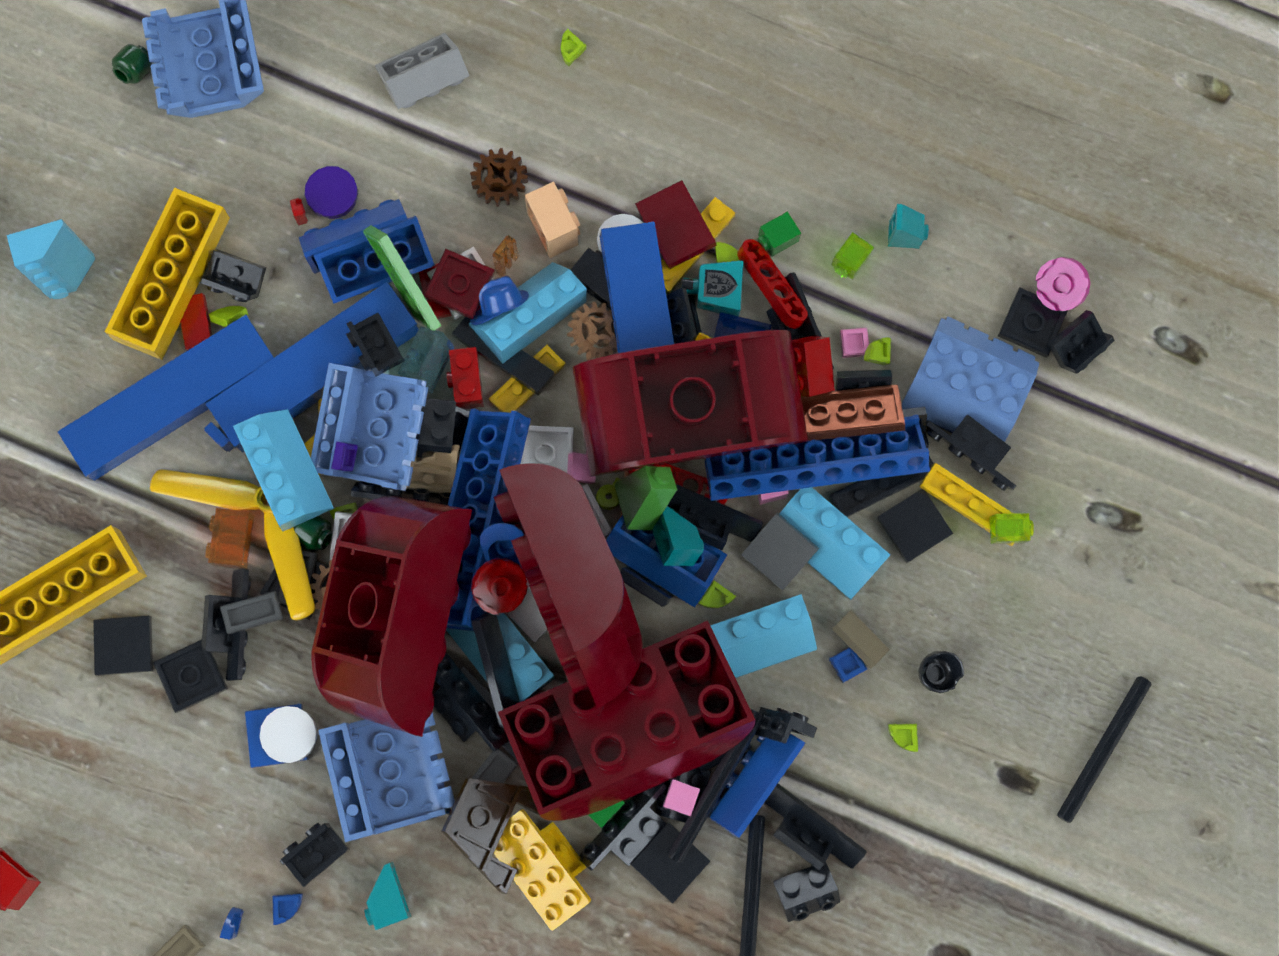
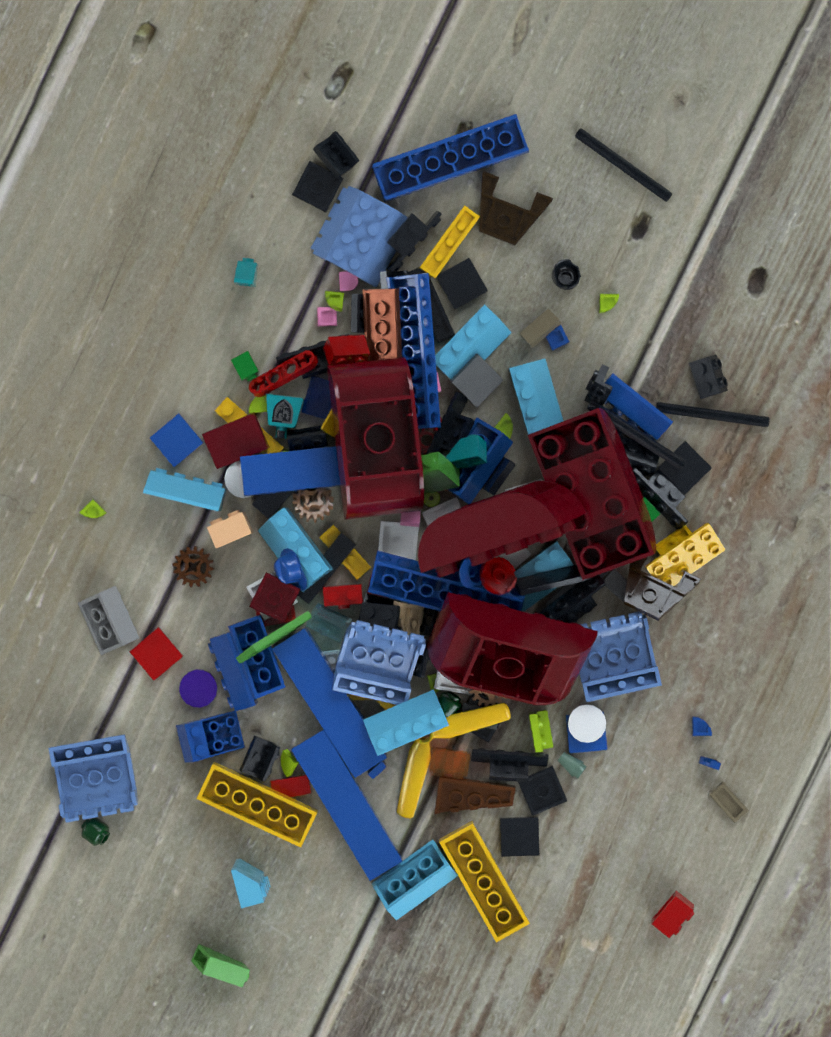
camera: 85 degrees left, 10 degrees up
dark grey tile [220,591,283,635] -> none
black bracket [280,822,350,887] -> none
red tile [290,198,308,225] -> none
dark purple tile [331,441,358,472] -> none
black bracket [346,312,405,376] -> none
teal slope [364,862,411,930] -> none
clear orange tile [492,235,519,277] -> none
bright pink tile [663,779,700,816] -> none
black bracket [764,784,867,870] -> none
clear neon green brick [831,232,874,280] -> none
clear neon green brick [989,513,1034,544] -> none
tile [1035,257,1090,311] -> none
none -> red tile [129,627,183,681]
none -> medium azure slope [143,468,226,511]
none -> blue tile [150,413,204,467]
none -> blue slope [176,711,245,763]
none -> bright pink tile [339,271,359,292]
none -> blue tile [372,114,529,203]
none -> medium azure slope [372,839,458,920]
none -> reddish brown wing [434,775,516,814]
none -> dark brown wing [479,171,553,246]
none -> lime bracket [528,710,553,753]
none -> sand green cone [558,752,587,779]

